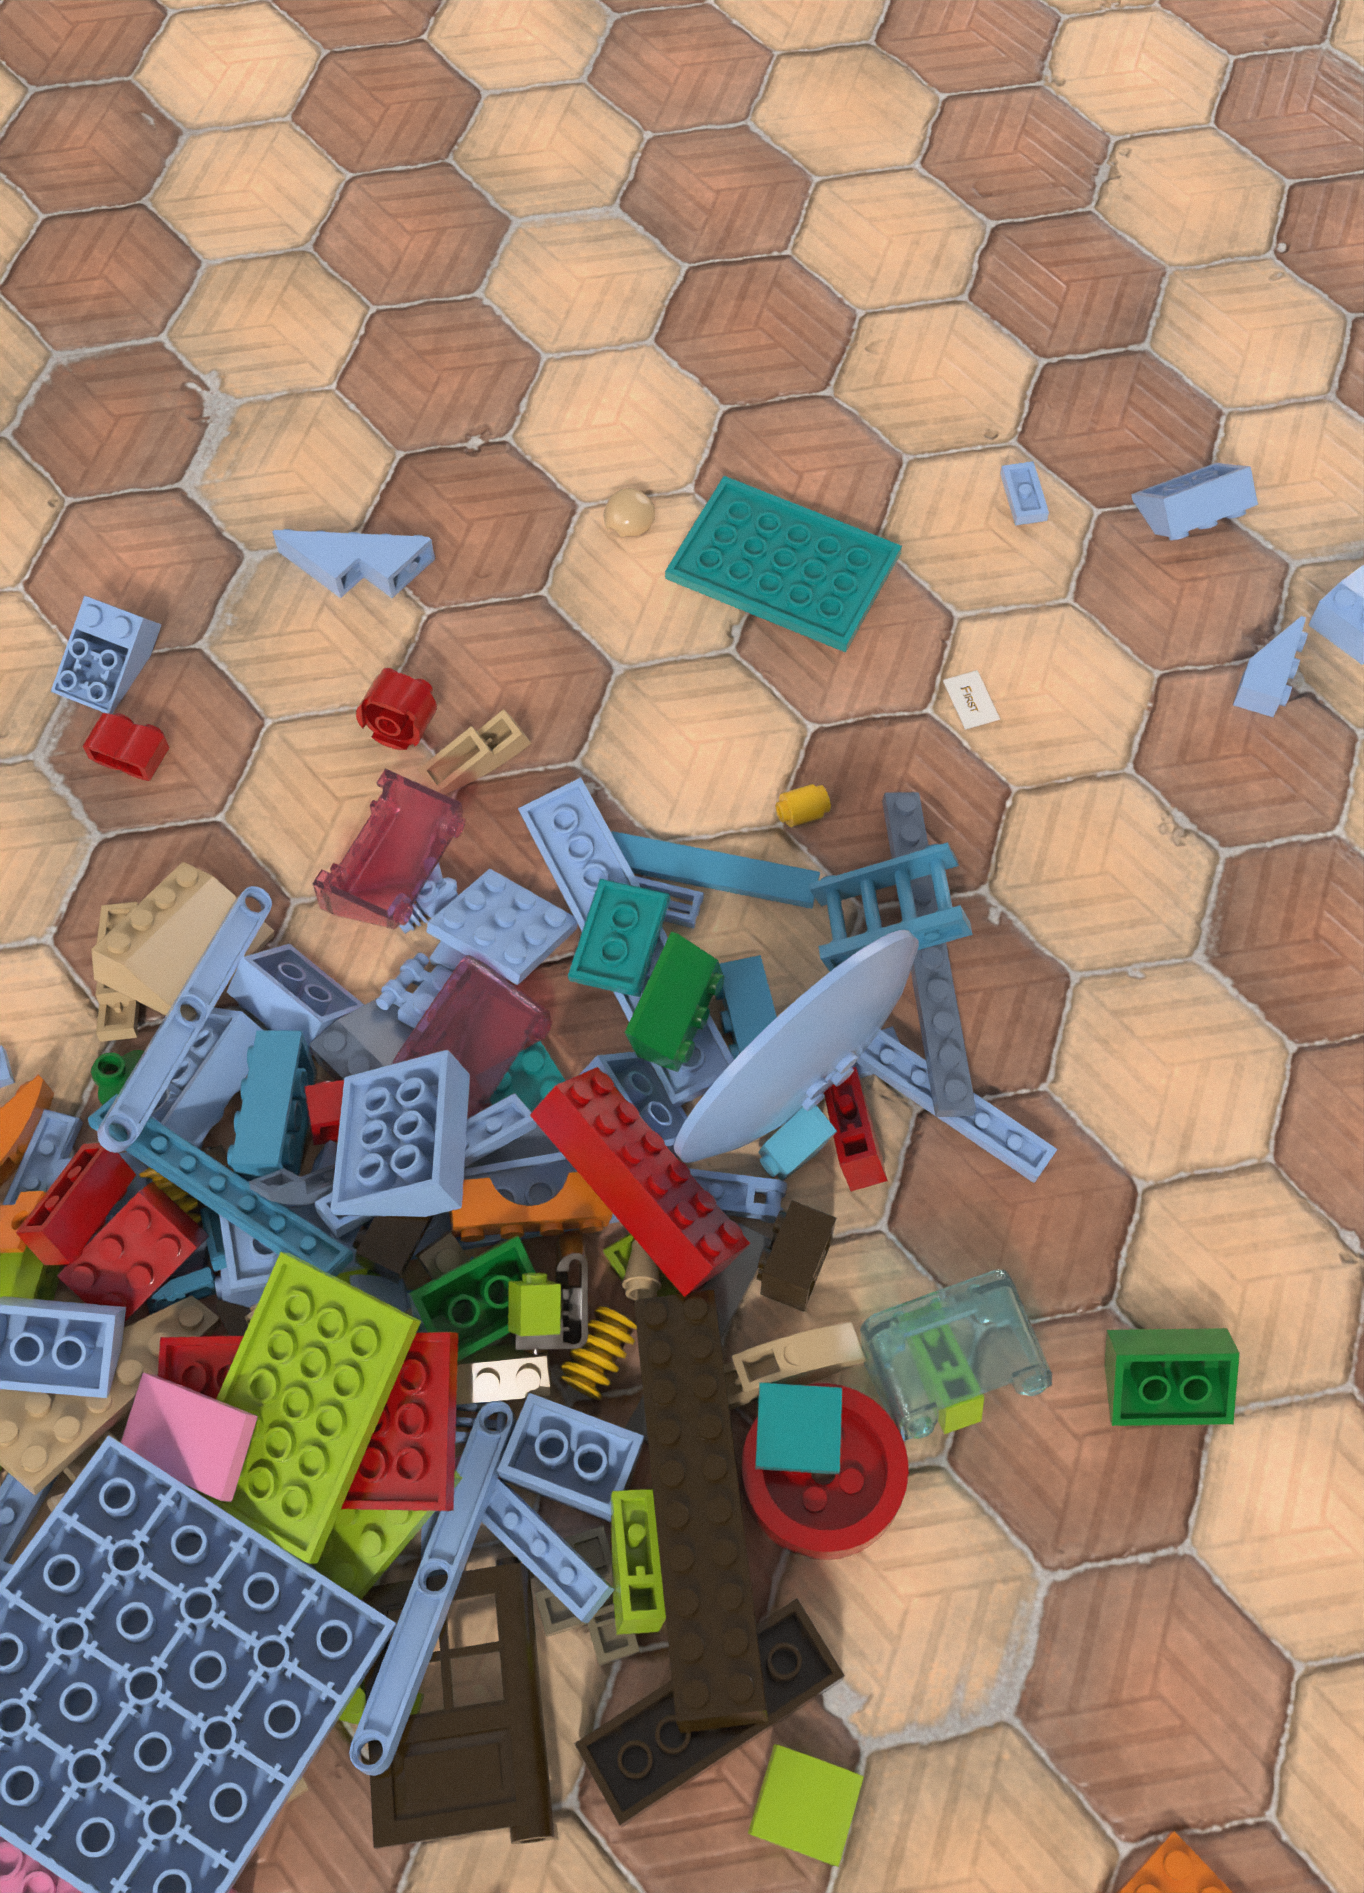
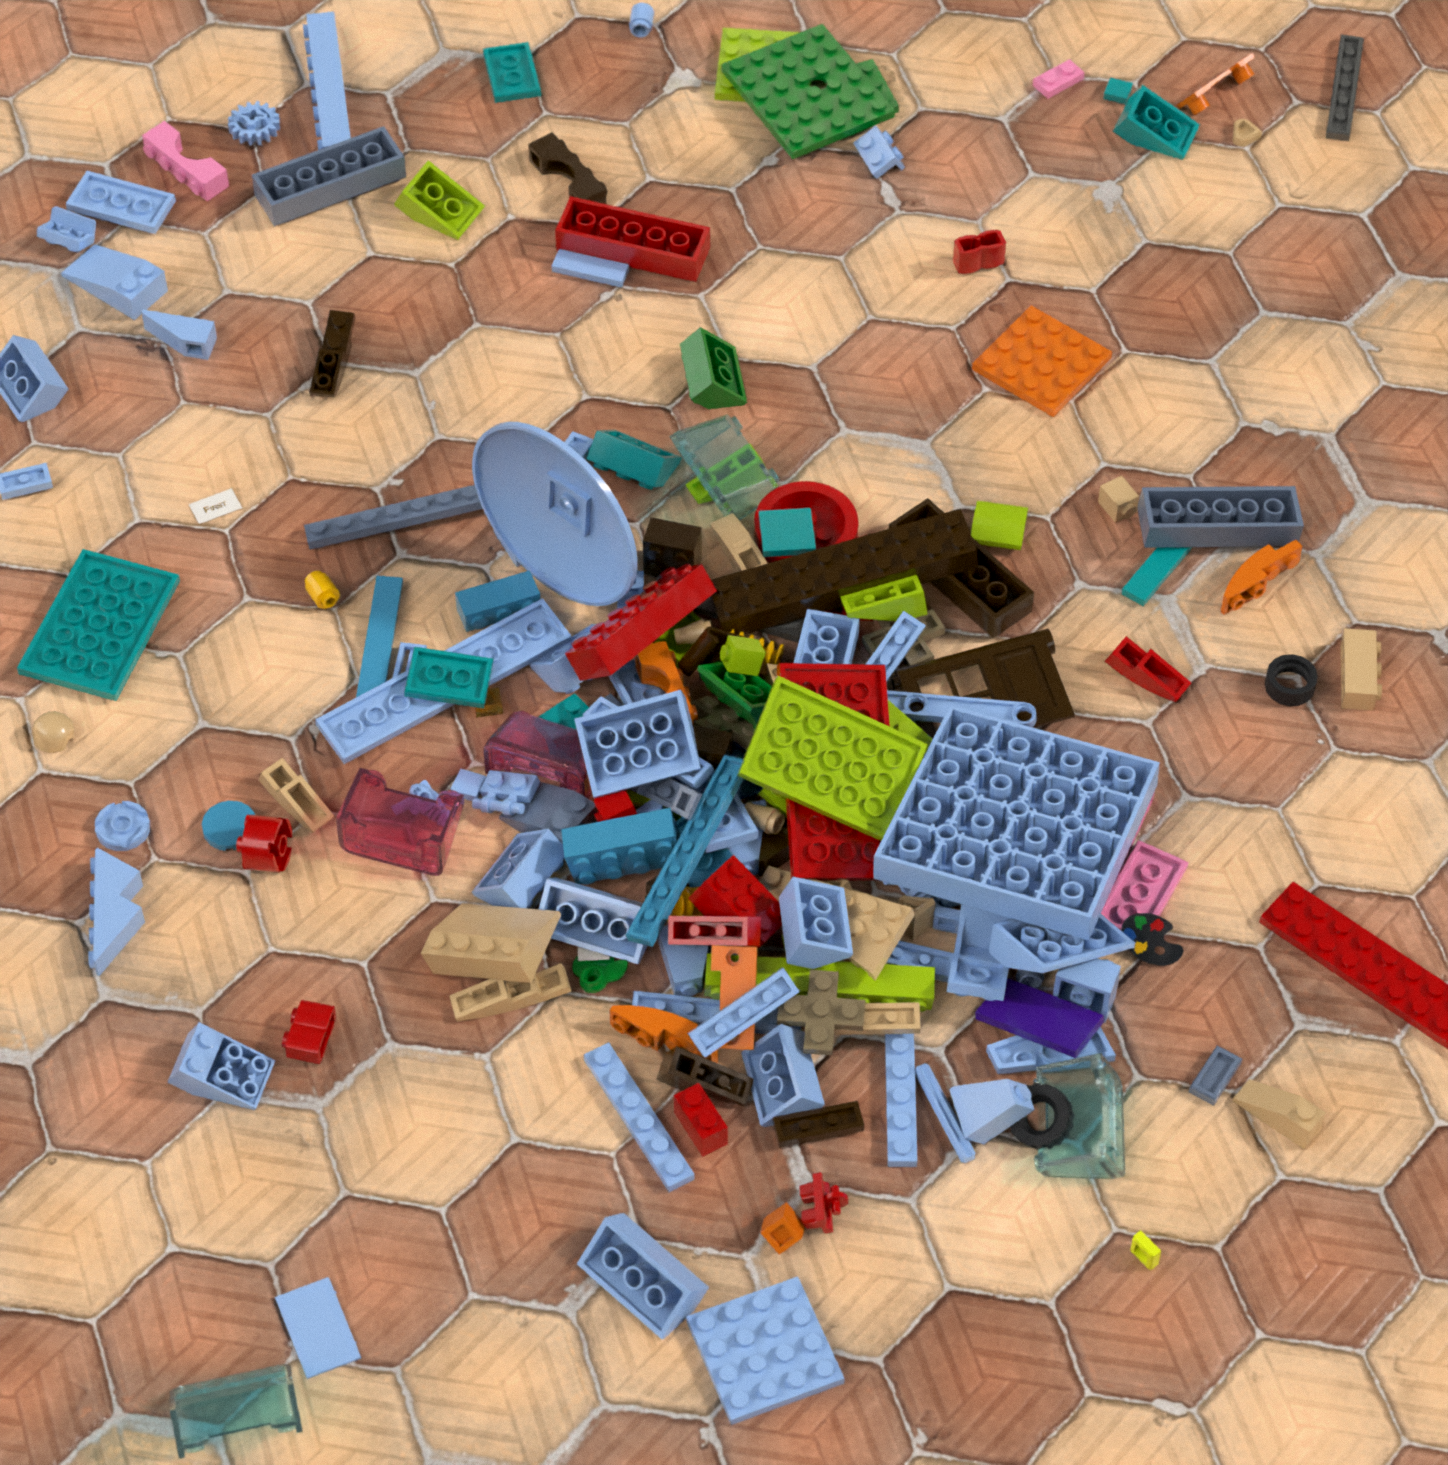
camera: 100 degrees left, 10 degrees down
light blue beam [97,886,272,1153] -> none
bright pink tile [121,1373,258,1502] -> none
light blue plate [426,869,578,985] -> none
green slope [624,931,725,1072] -> none
dark azure fence [809,842,973,971] -> none
none -> light blue tile [95,801,150,851]
none -> dark azure tile [202,800,255,851]
none -> dark brown slope [309,310,356,398]
none -> clear yellow tile [475,687,503,718]
none -> teal slope [587,430,682,490]

